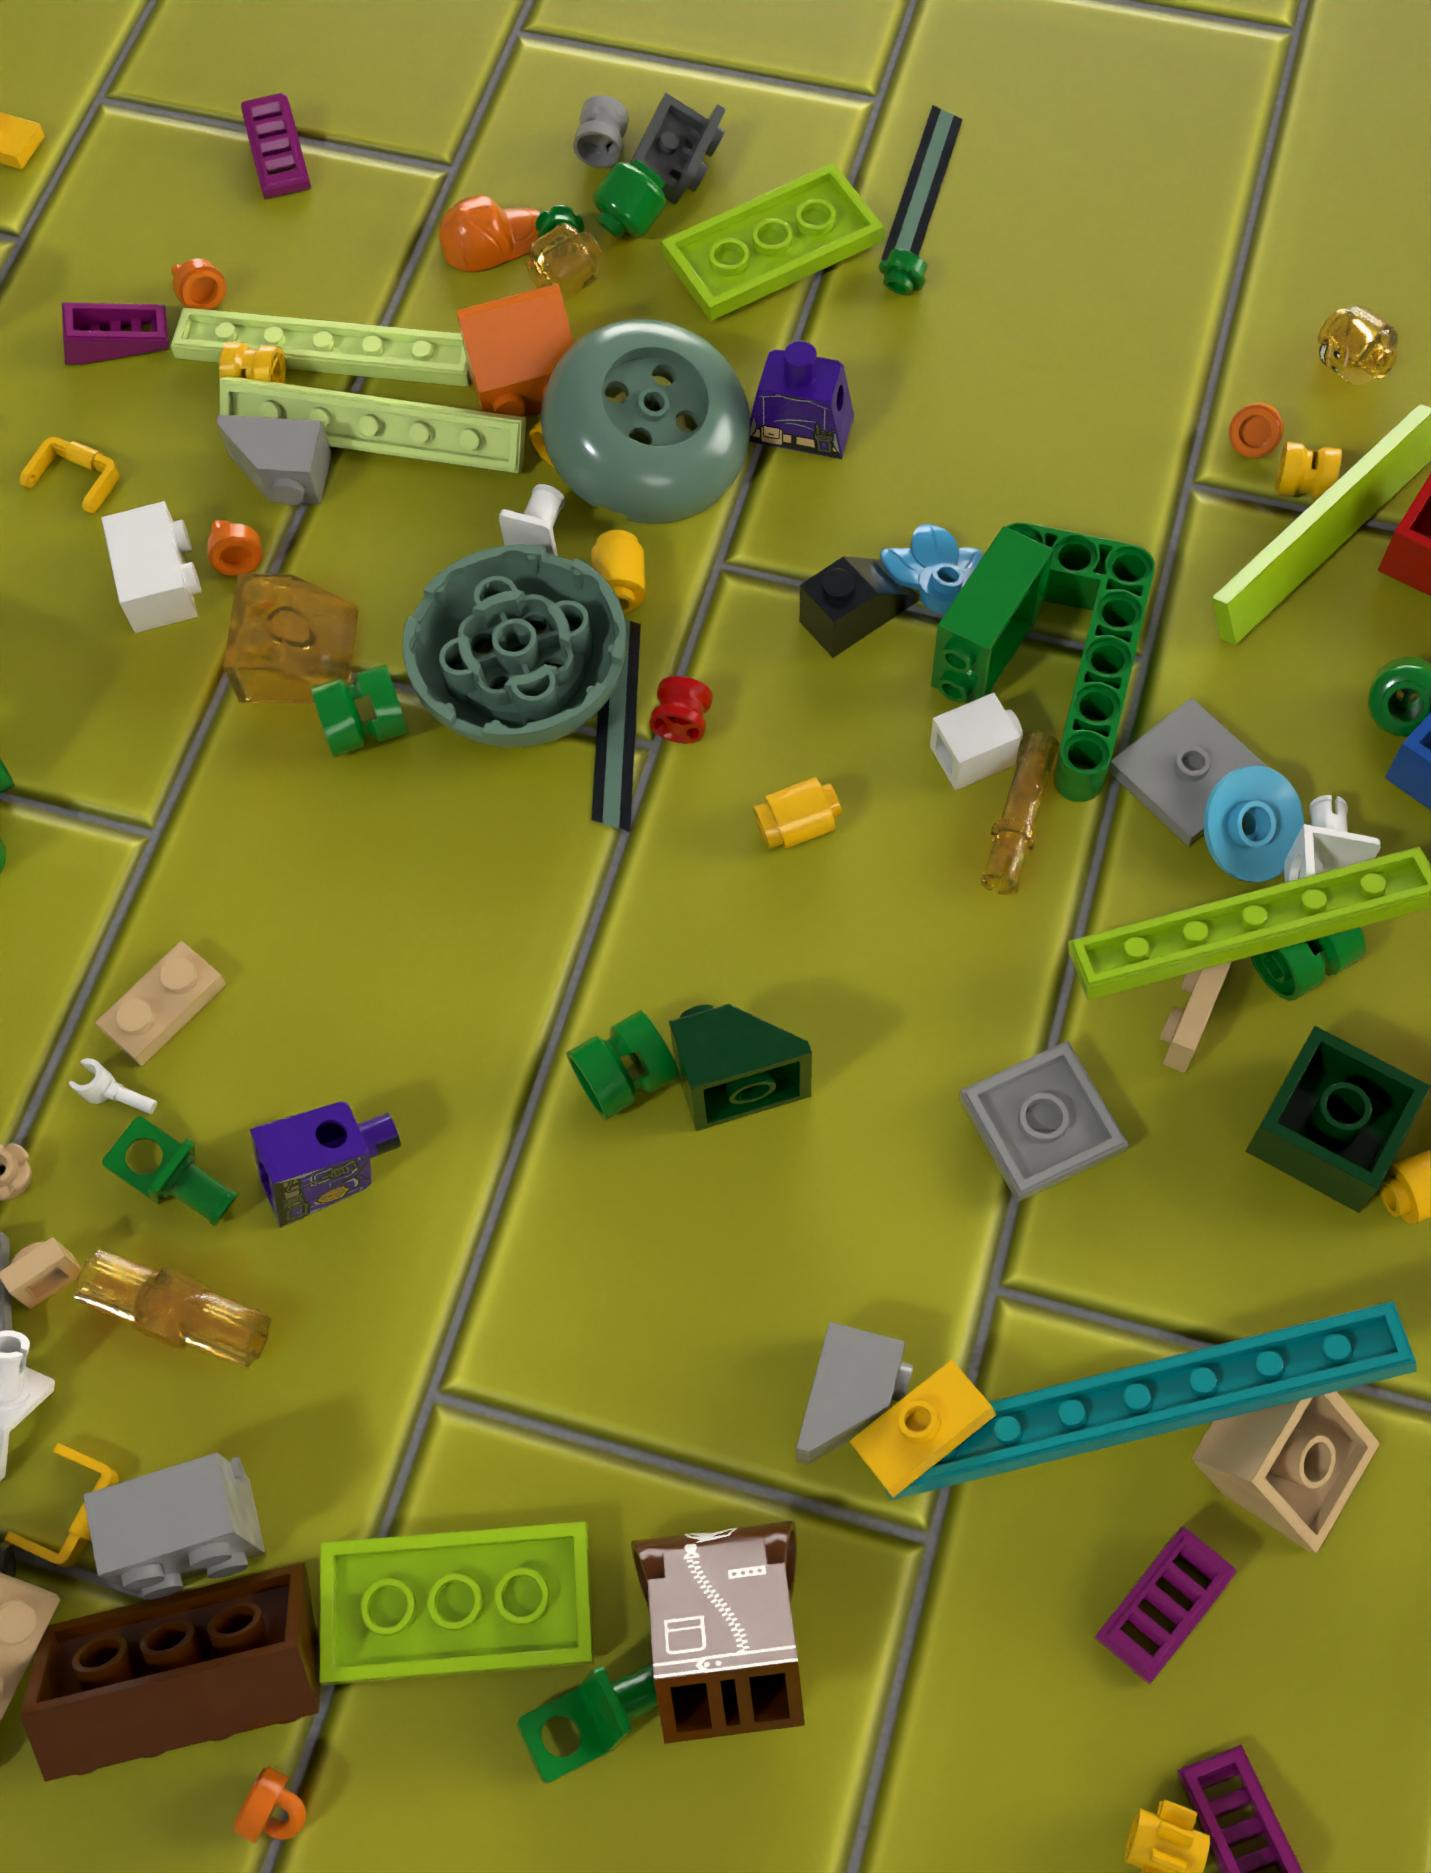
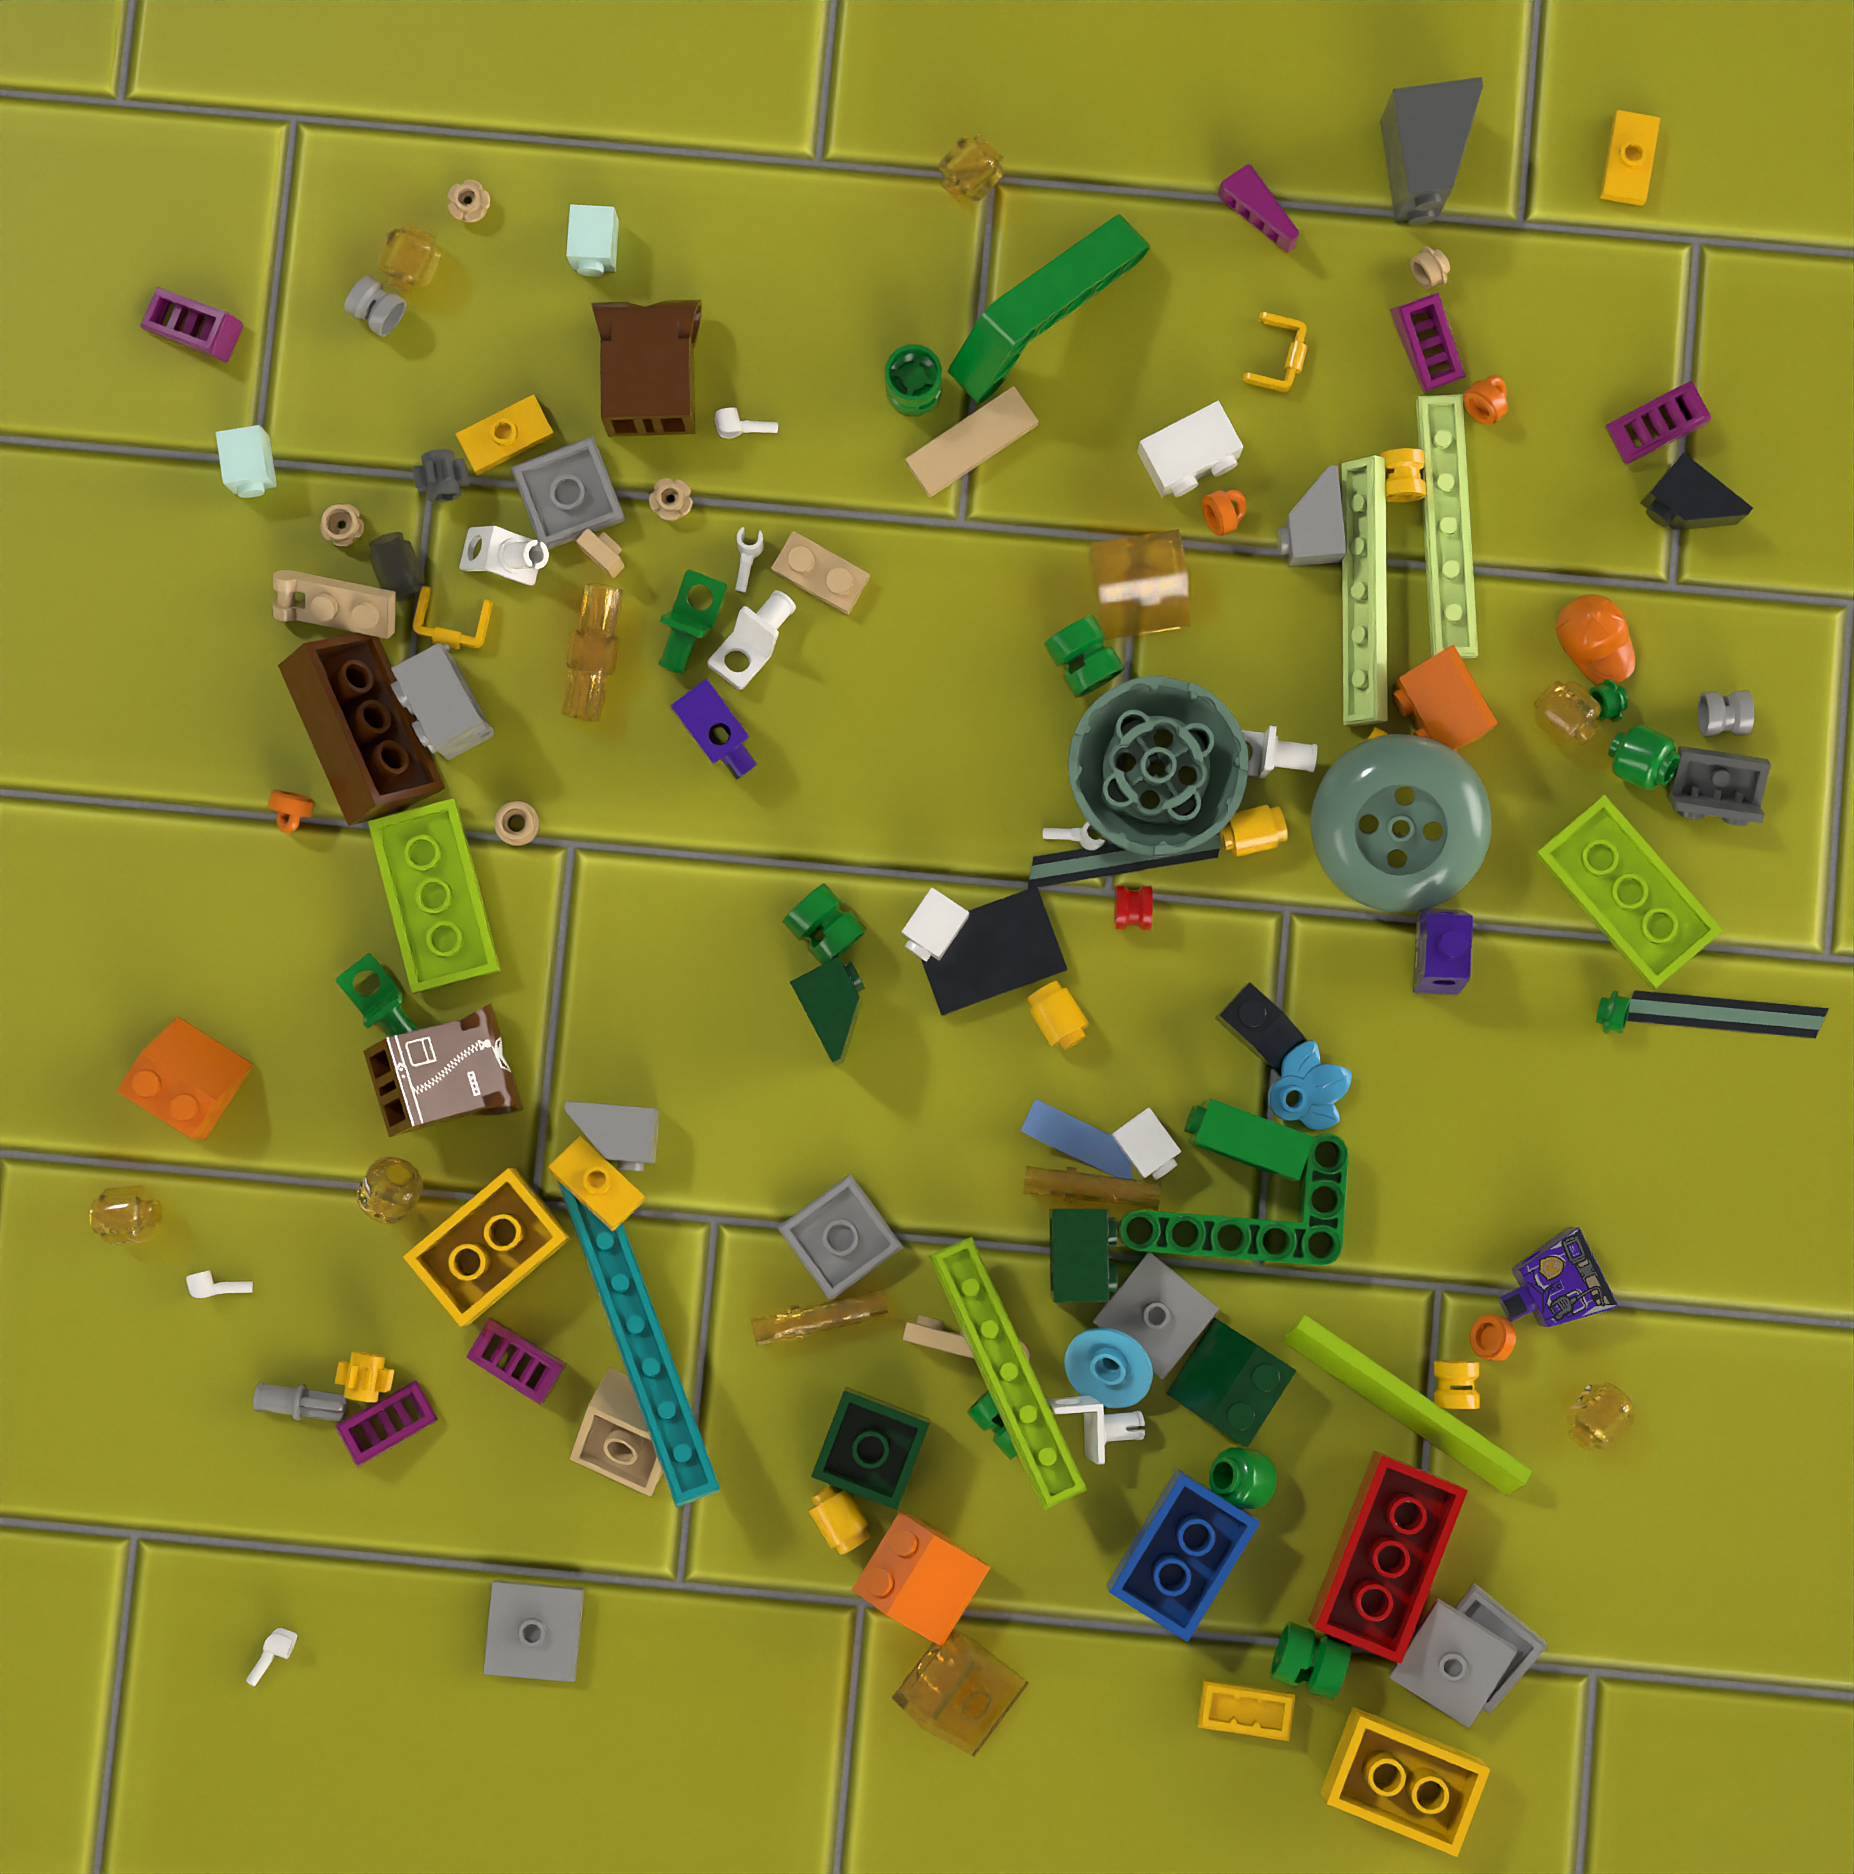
camera: 80 degrees right, 20 degrees up
none -> clear yellow head [357,1156,423,1224]
none -> yellow brick [403,1168,573,1327]
none -> tan plate [494,801,540,846]
none -> white bracket [707,590,796,690]
none -> clear yellow pin [751,1289,890,1347]
none -> white brick [901,888,969,962]
none -> tan tile [905,386,1039,498]
none -> black tile [920,886,1068,1016]
none -> medium blue sticker [1021,1099,1134,1185]
none -> white hand [1043,822,1105,851]
none -> dark green brick [1049,1208,1118,1302]
none -> dark green slope [1166,1318,1297,1448]
none -> tan plate [1410,246,1450,289]
none -> torso [1499,1227,1619,1327]
none -> black slope [1640,452,1753,530]

